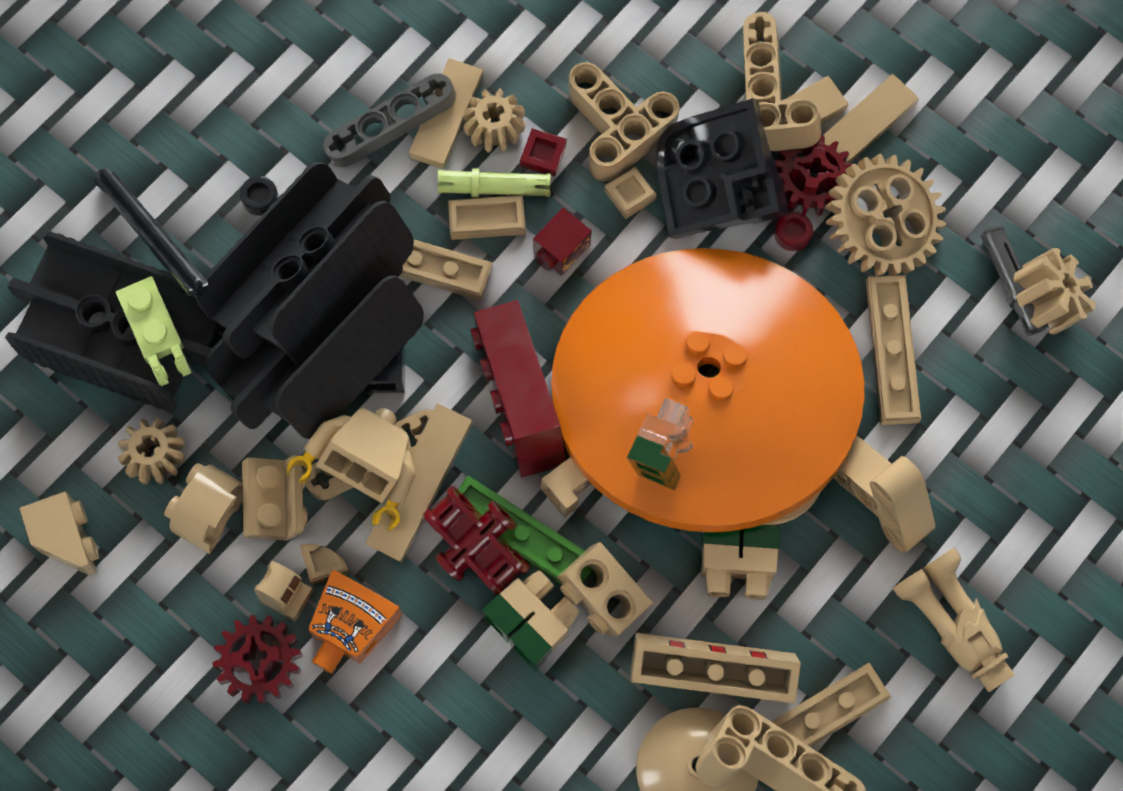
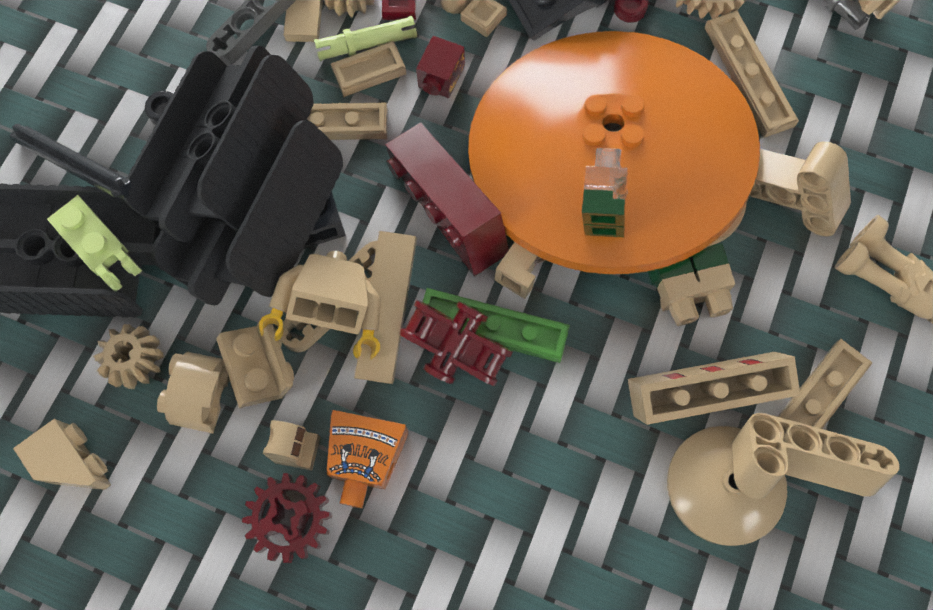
camera: 15 degrees left, 0 degrees up
tan tile [300,543,350,585] -> none
hips [482,570,580,671] -> none
tan brick [557,542,653,637] -> none

